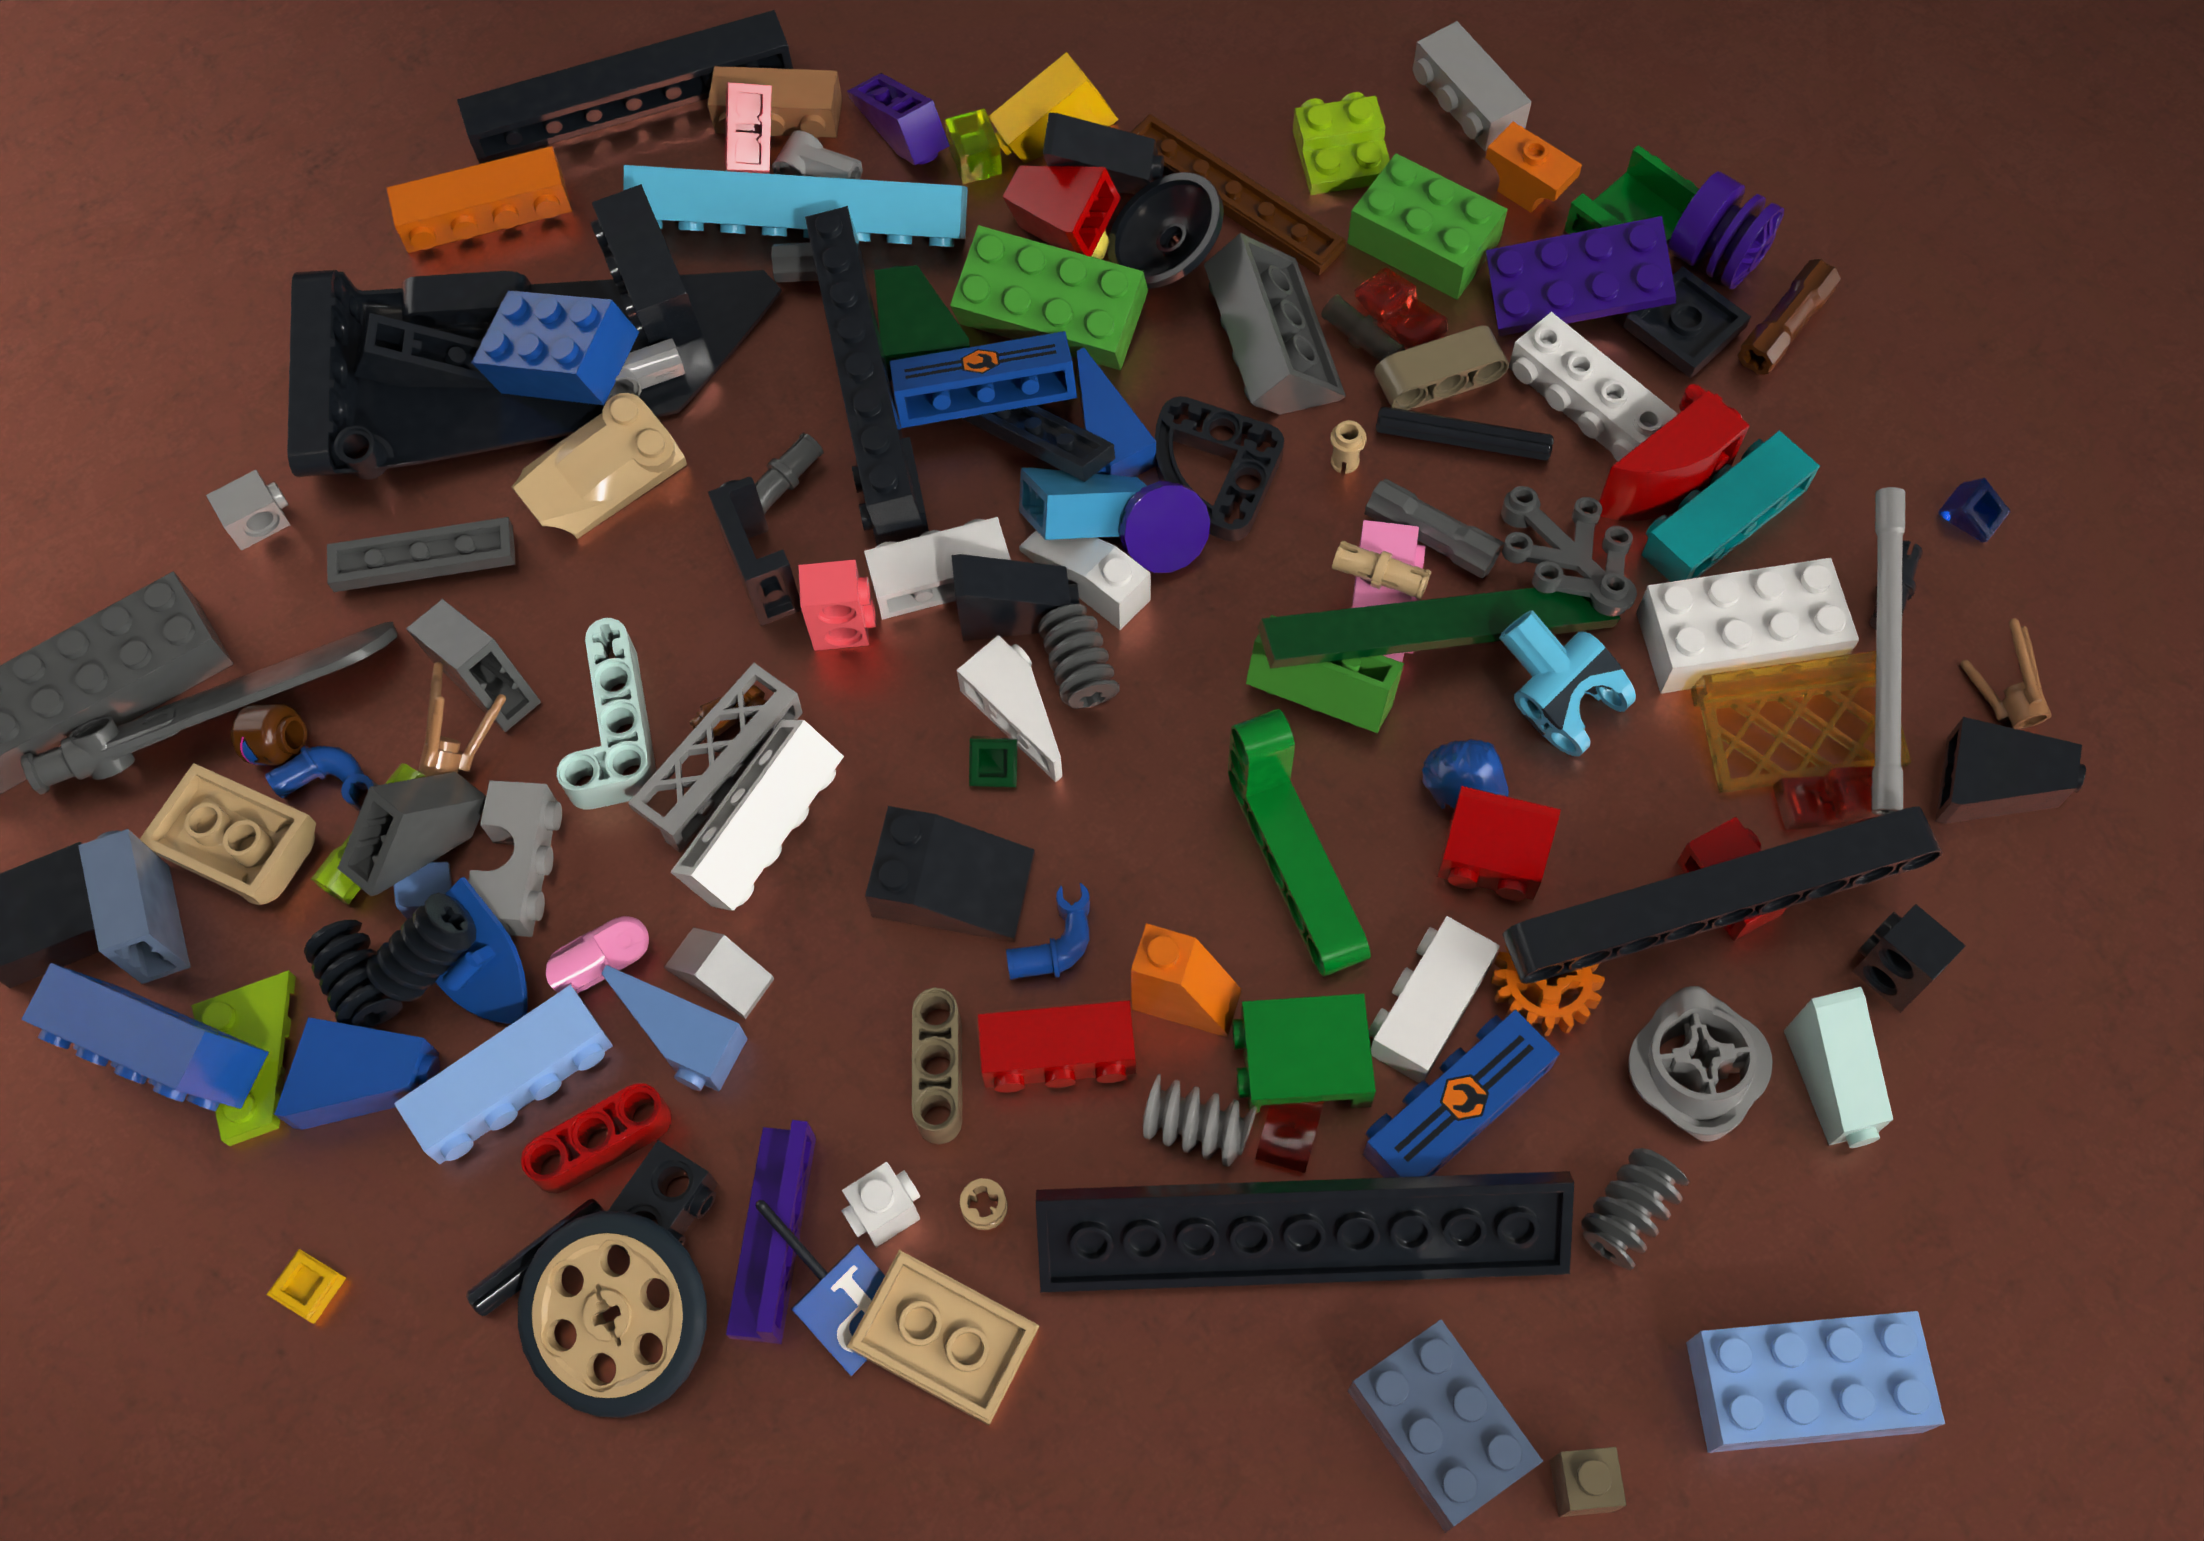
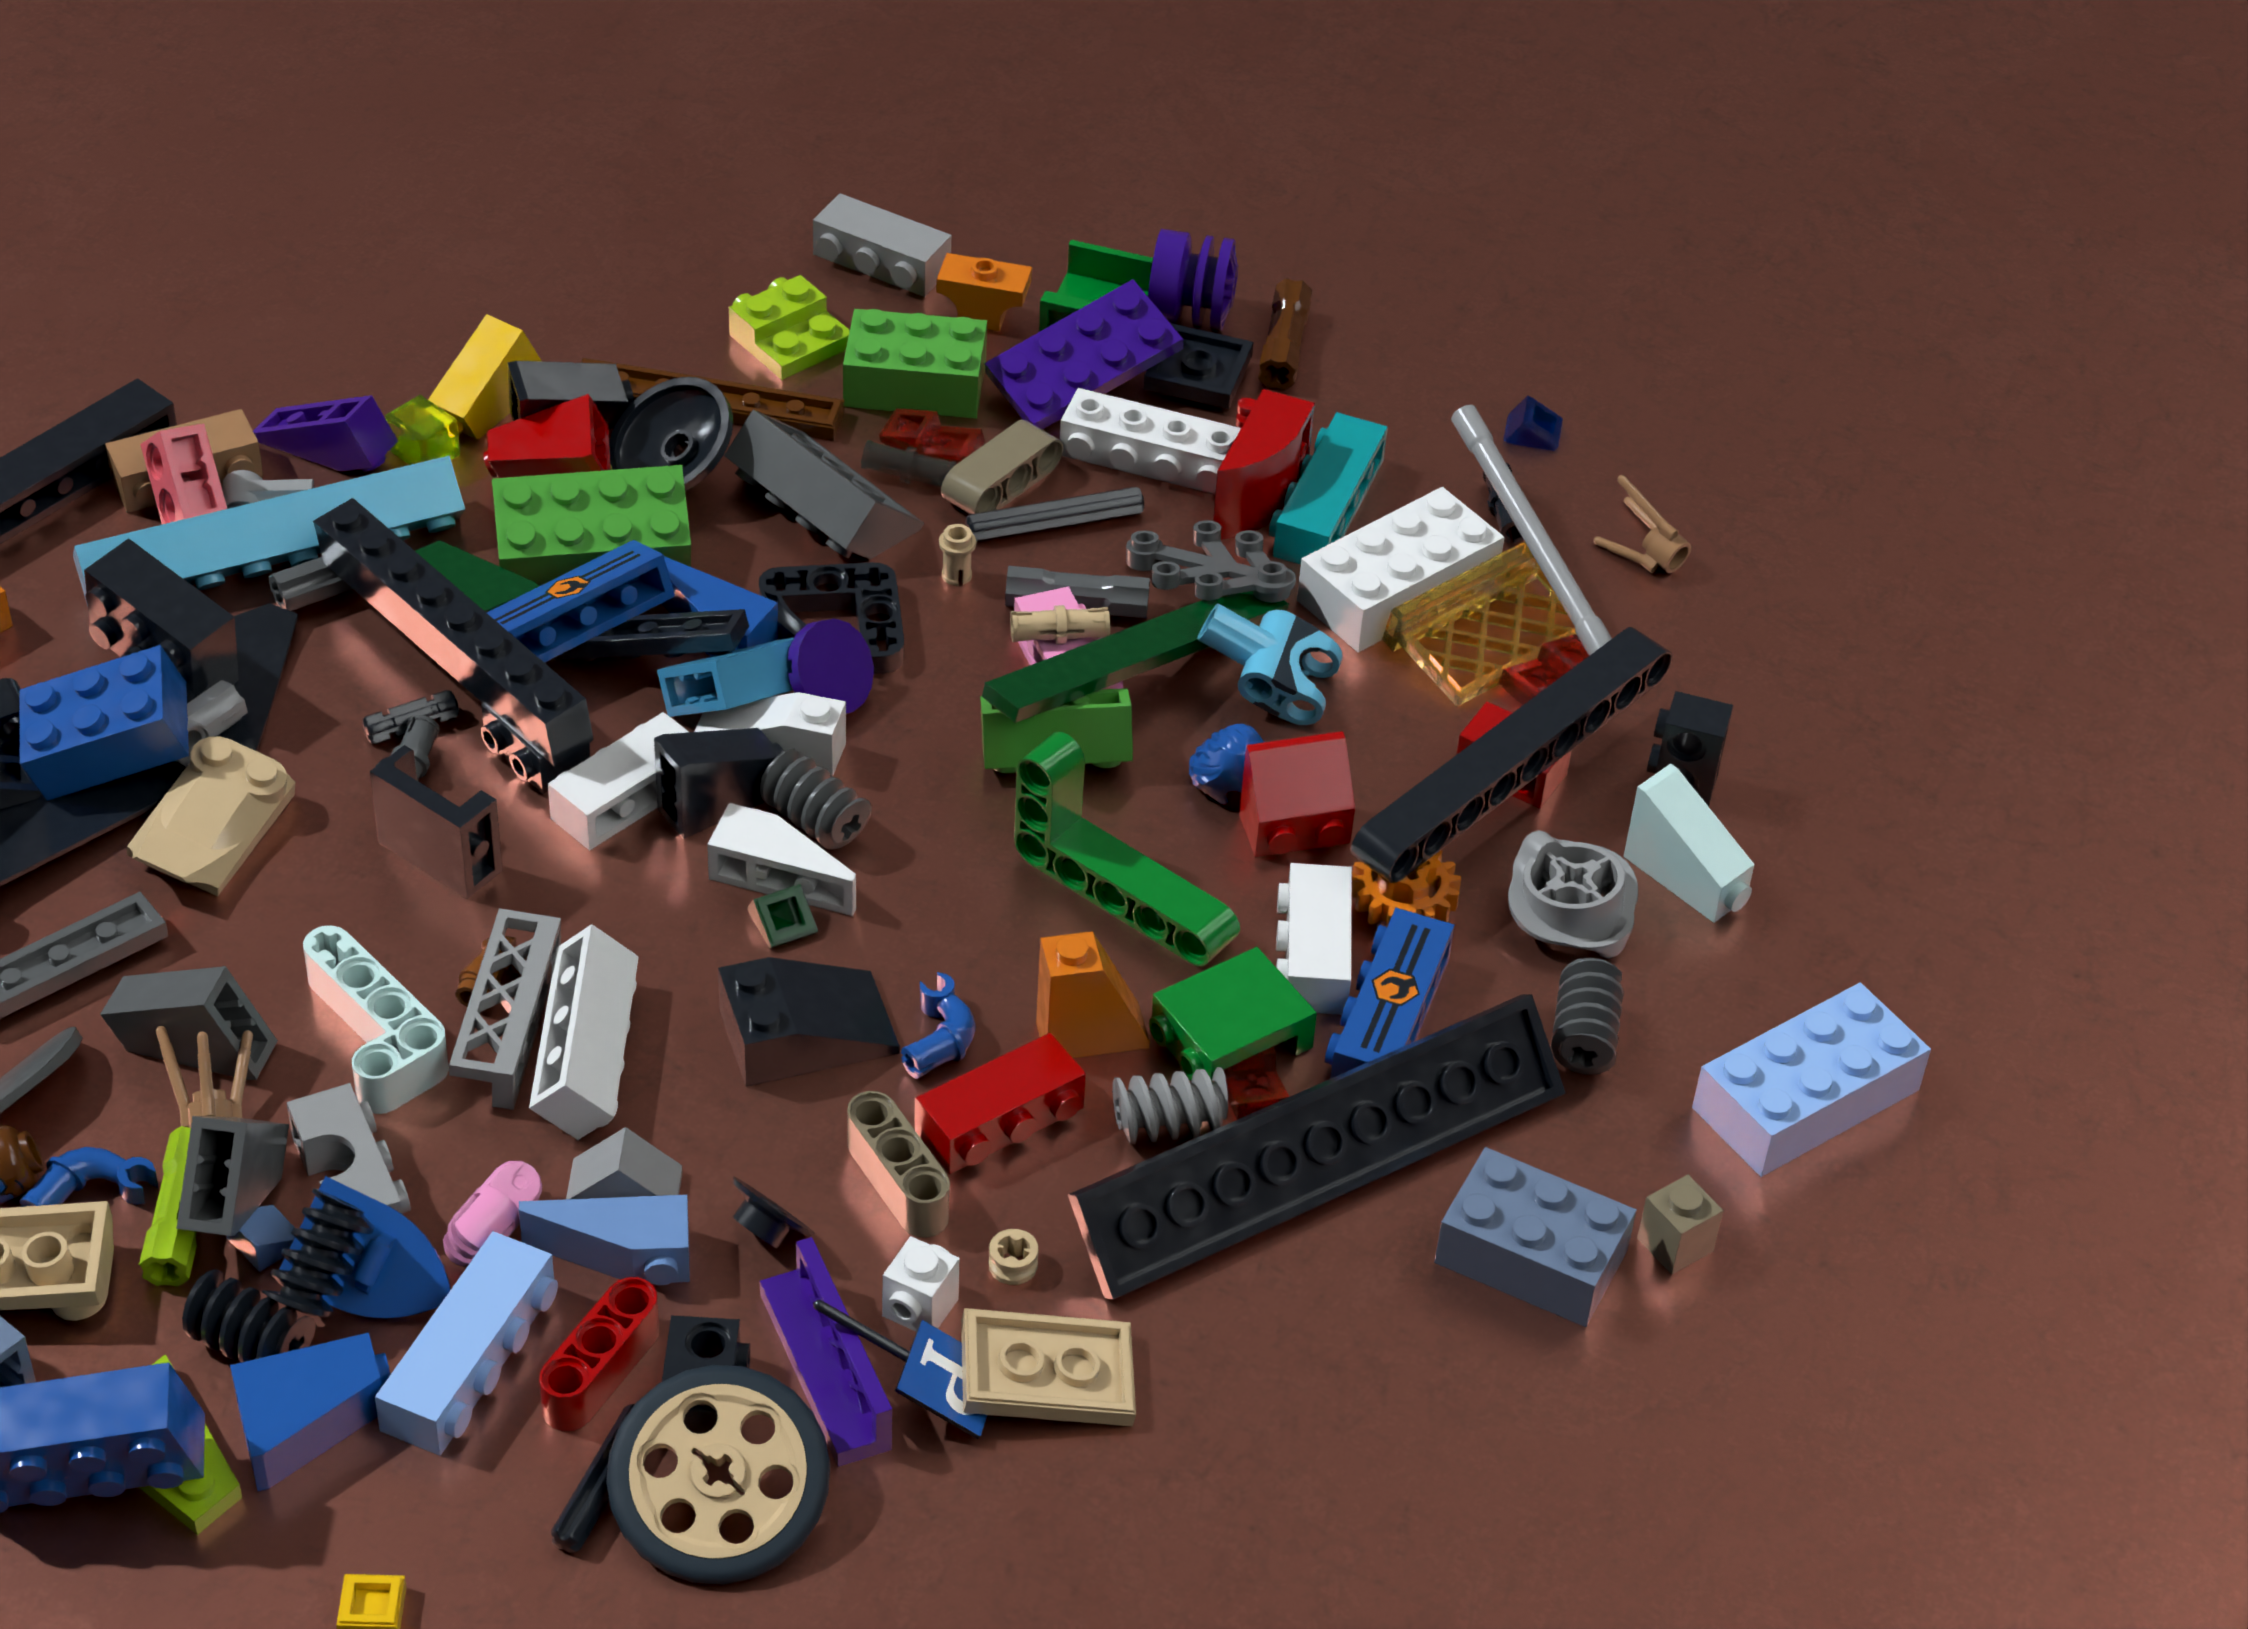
camera: 35 degrees left, 20 degrees down
coral brick [798,559,876,651] -> none
black slope [1935,717,2086,824] -> none
none -> black axle [362,690,459,744]
none -> black piece [732,1177,815,1248]

